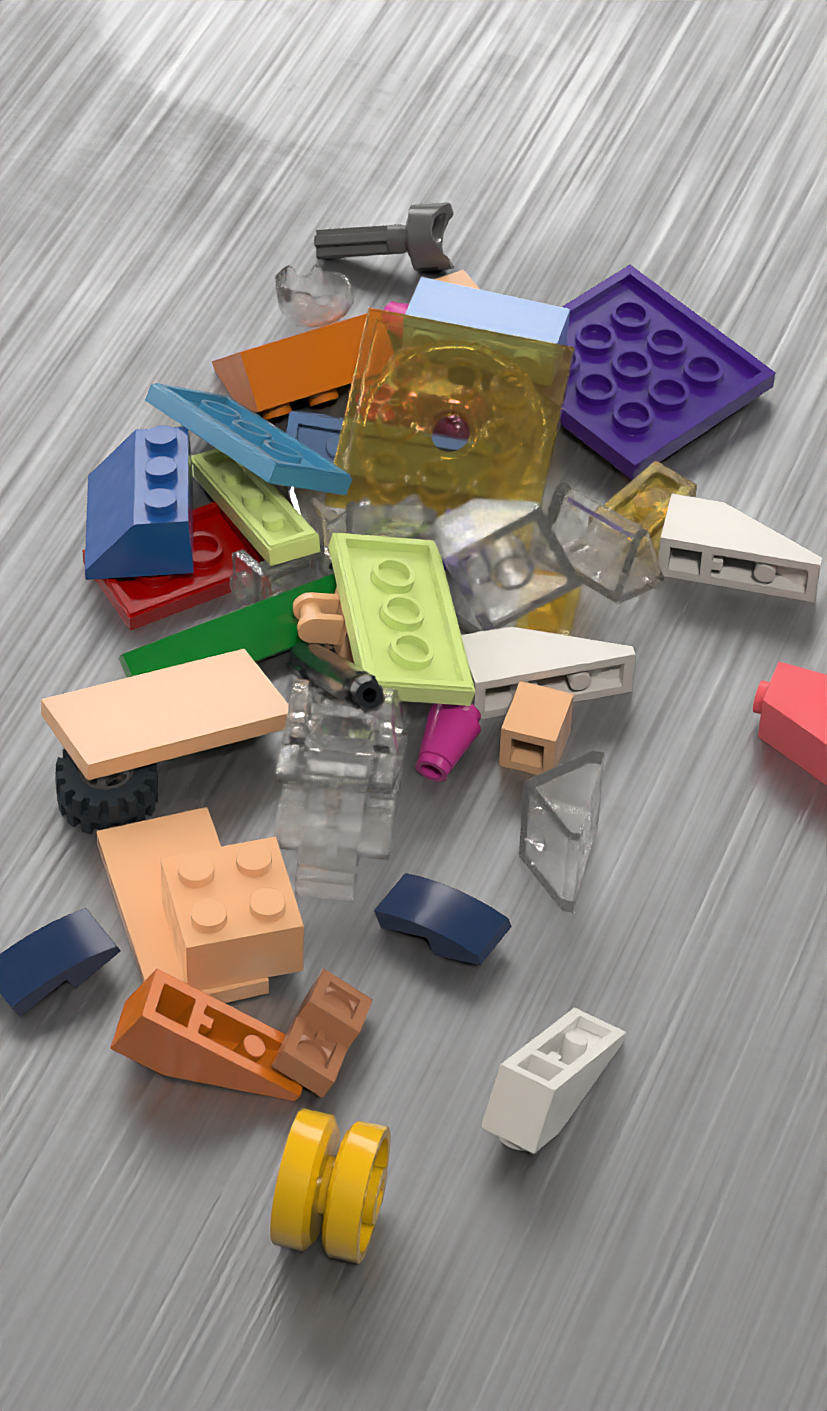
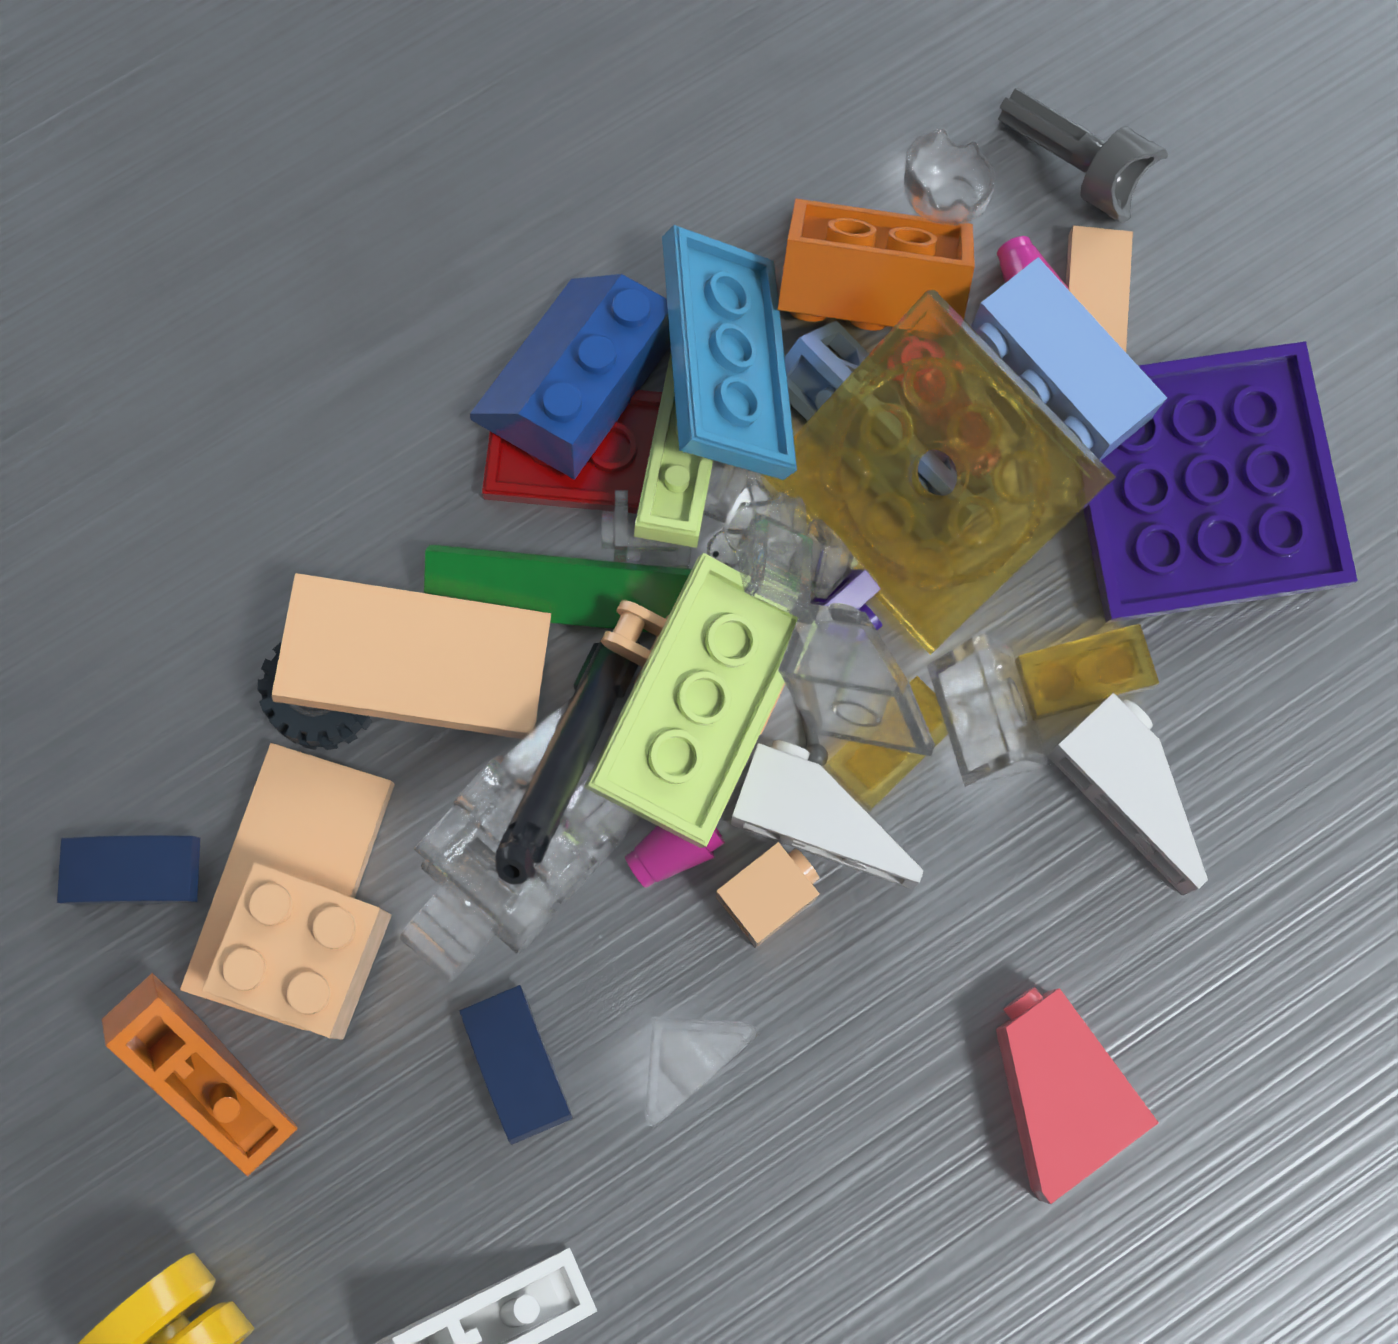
camera: 35 degrees right, 30 degrees up
nougat slope [272,968,373,1098] -> none

